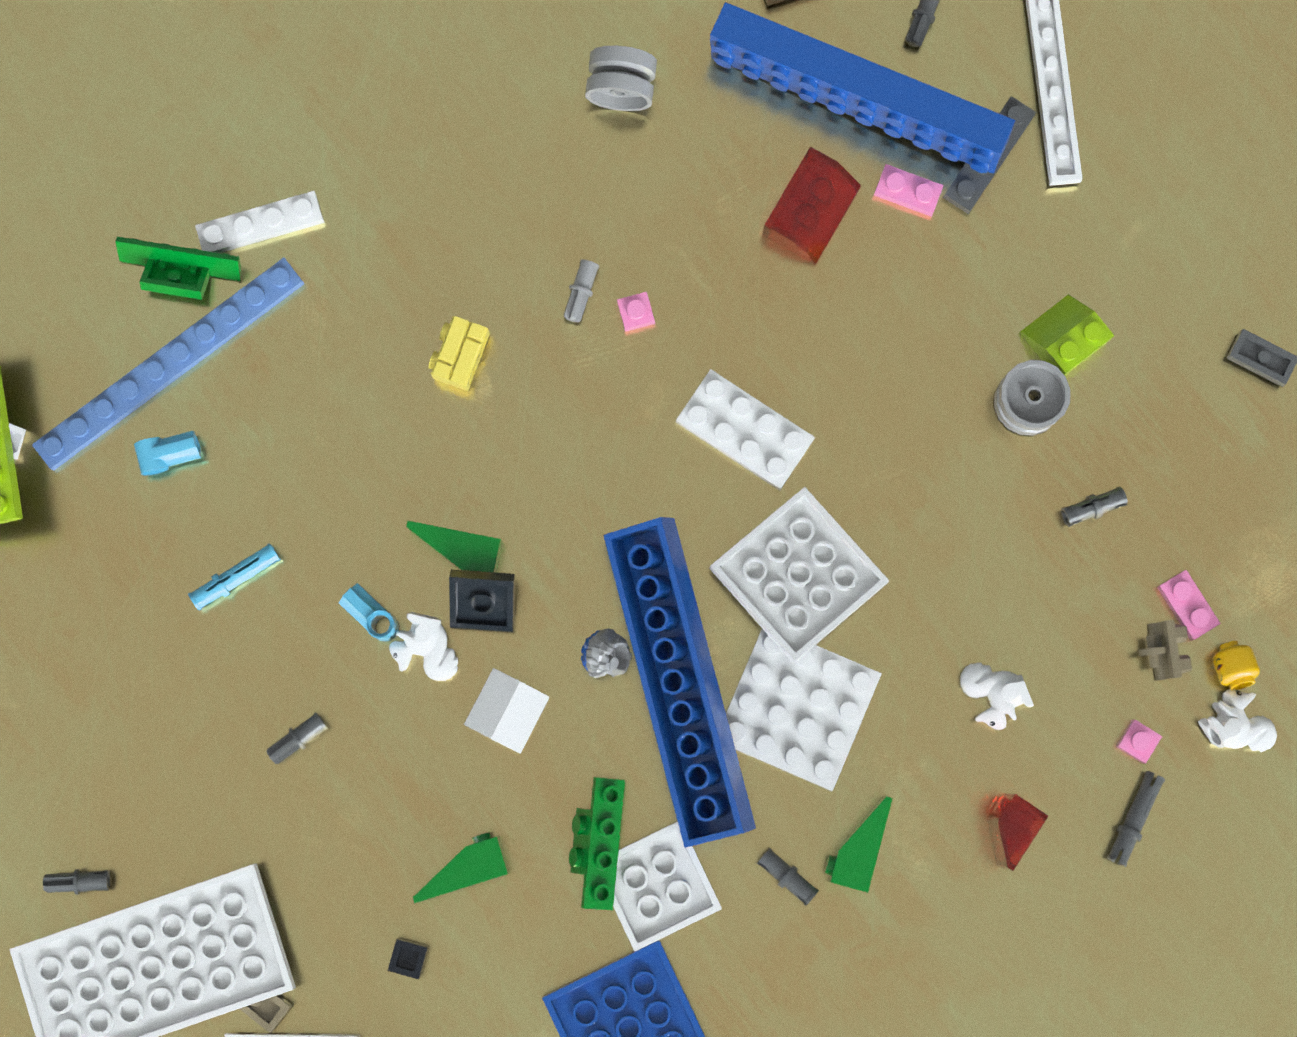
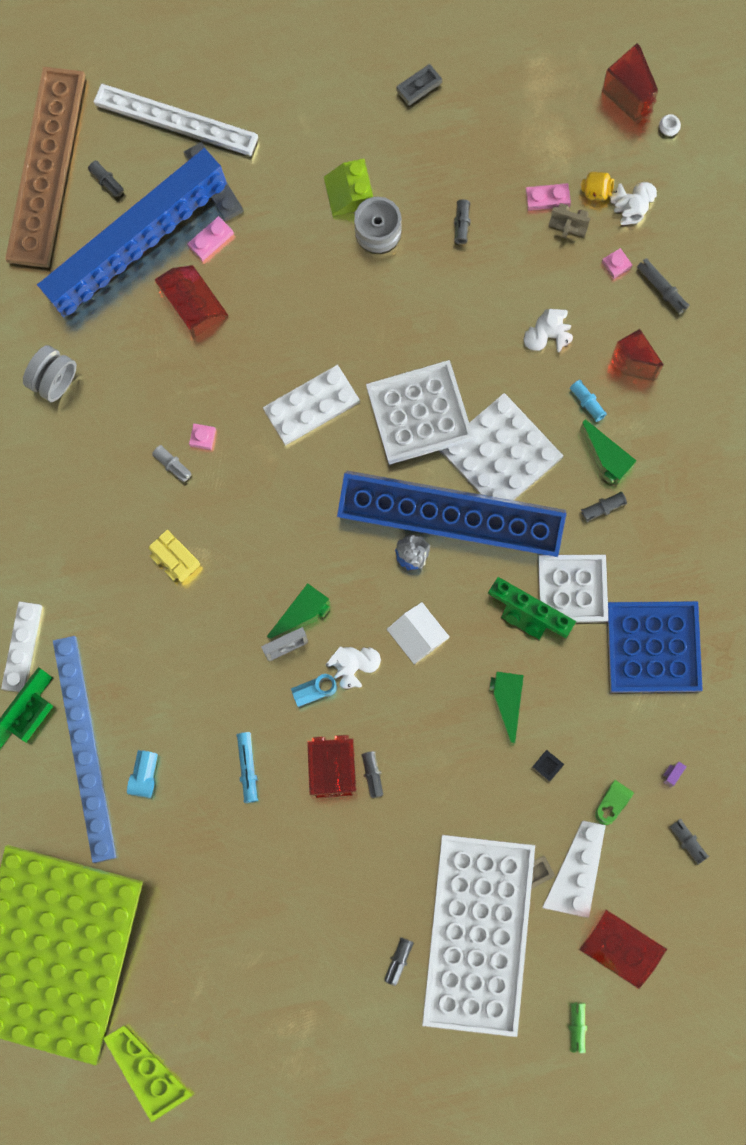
camera: 60 degrees left, 5 degrees down
black plate [449,569,515,632] -> none
none -> light grey tile [261,627,308,662]
none -> clear red slope [307,735,358,799]
none -> medium azure pin [570,380,607,422]

